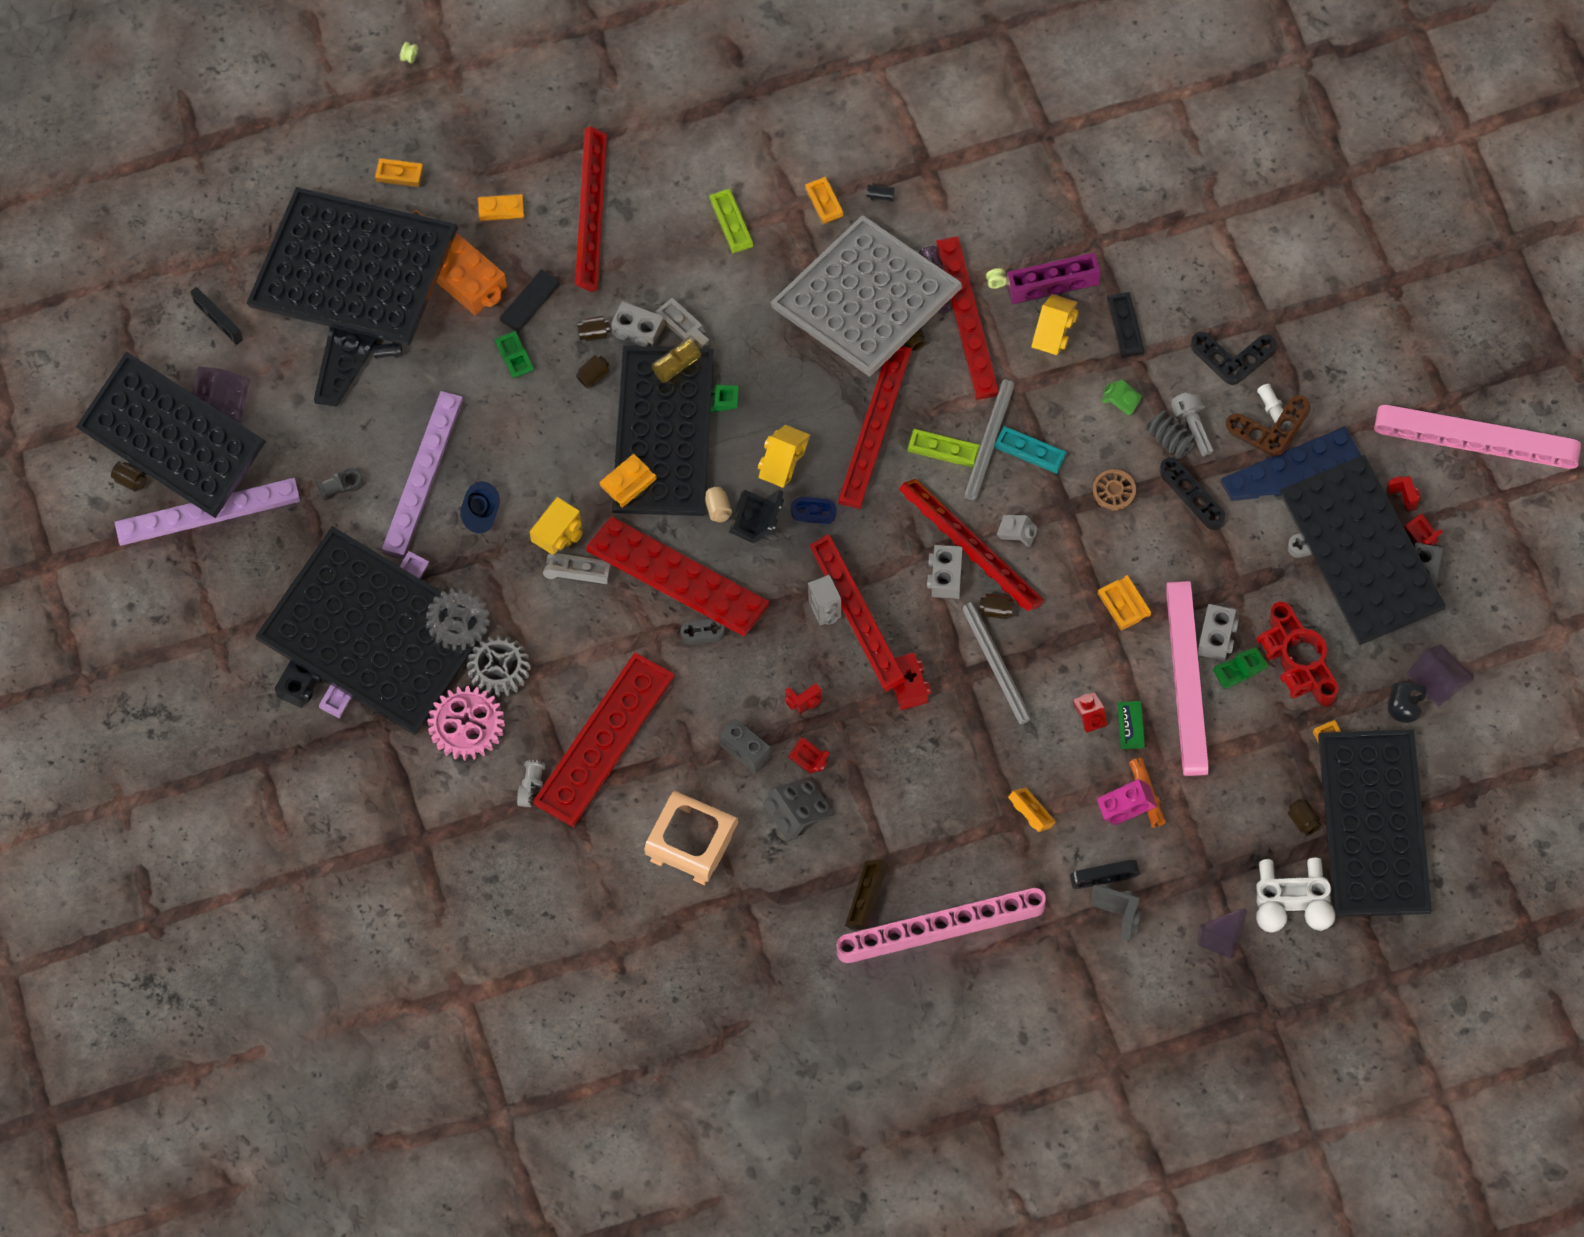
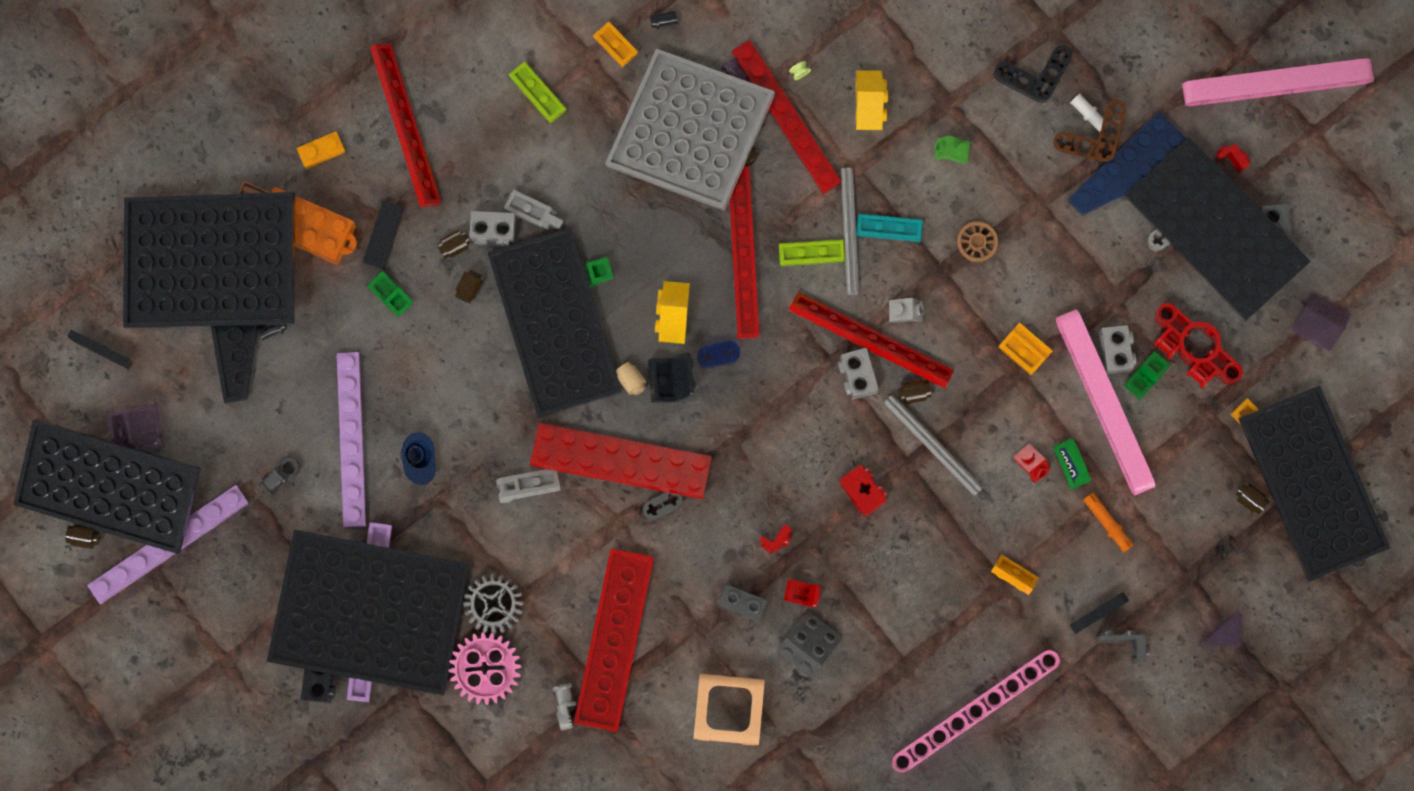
camera: 25 degrees left, 15 degrees up
light orange plate [375,158,423,187] -> none
yellowish green bush [400,42,418,64] -> none
clear gear [426,588,489,650] -> none
yellow brick [529,497,583,555] -> none
light orange plate [600,454,657,508] -> none
clear yellow pin [651,338,701,383] -> none
light grey brick [808,575,841,626] -> none
red plate [809,534,906,692] -> none
dark brown plate [845,860,888,930] -> none
magenta brick [1006,253,1100,304] -> none
dark pink brick [1097,779,1157,826] -> none
black tile [1107,292,1144,358] -> none
dark grey piece [1145,410,1195,460] -> none
black beam [1160,458,1225,530] -> none
light grey piece [1171,392,1215,457] -> none
white piece [1256,858,1335,933] -> none
black helmet [1388,682,1427,723] -> none
red bracket [1403,513,1443,546] -> none

